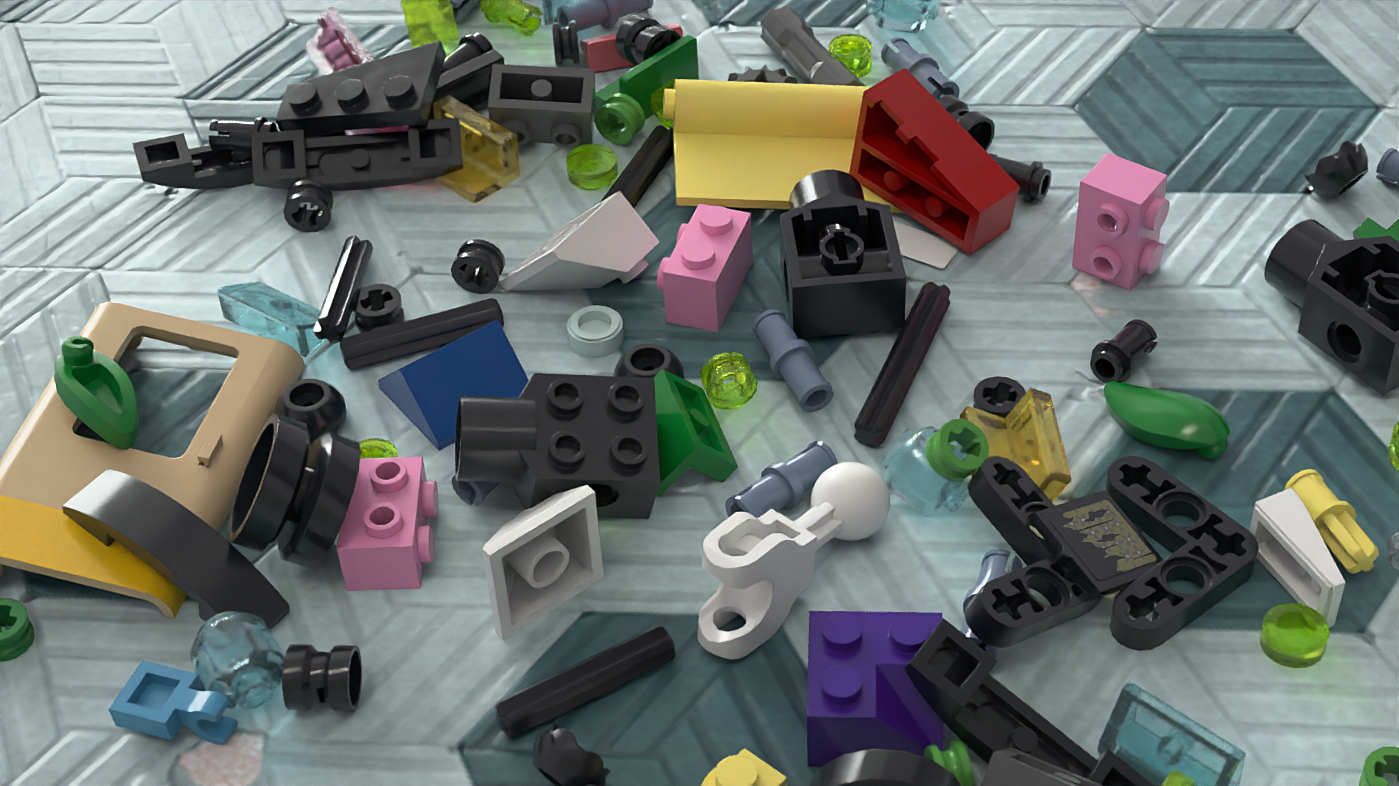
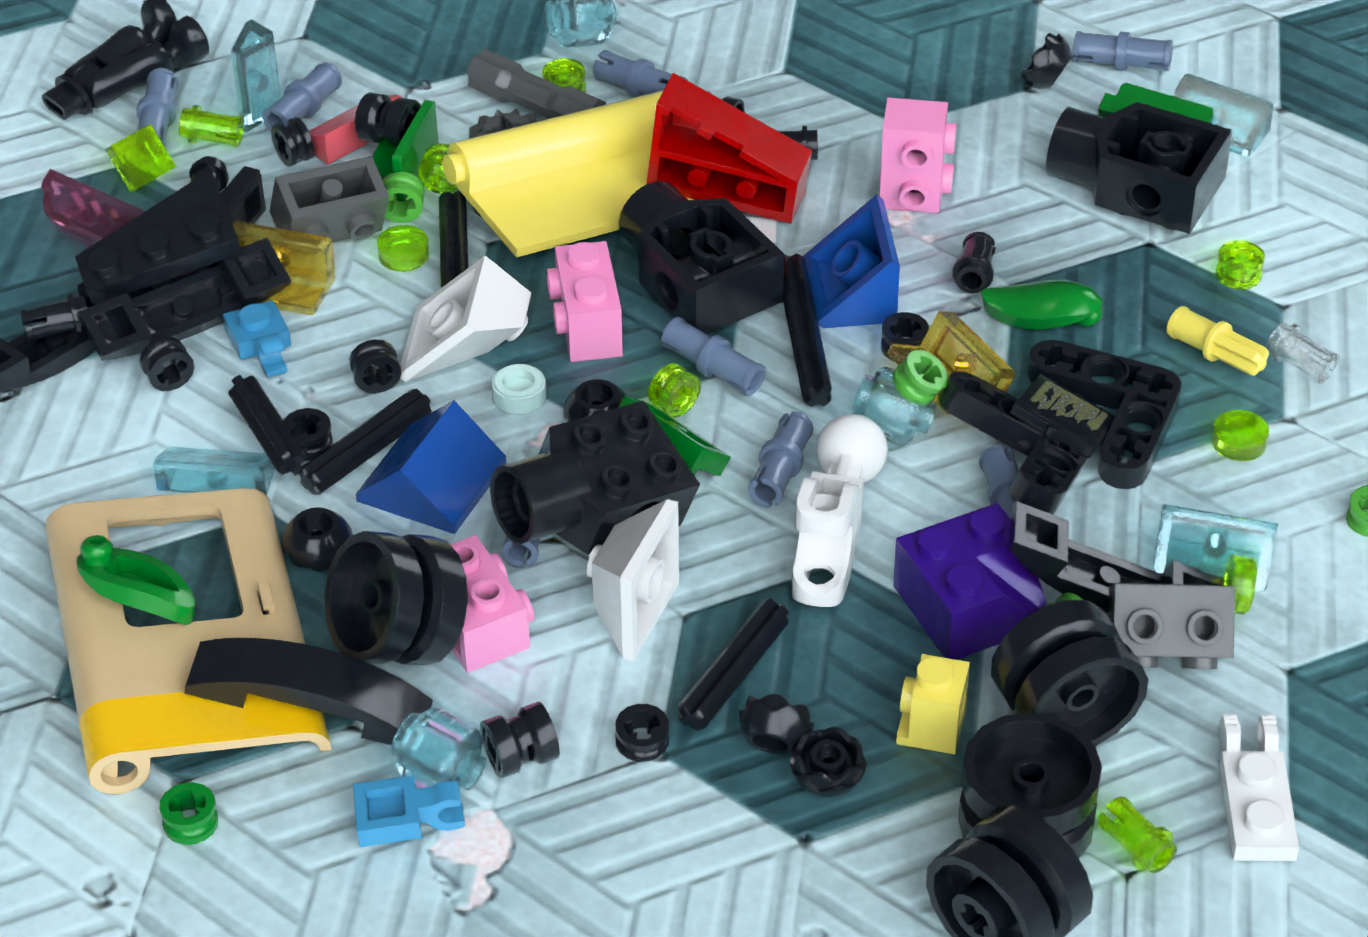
camera: 30 degrees left, 0 degrees up
white slope [1249,488,1345,630] -> none
none -> dark azure plate [223,300,291,378]
none -> black bush [615,704,669,762]
none -> blue slope [802,194,900,328]

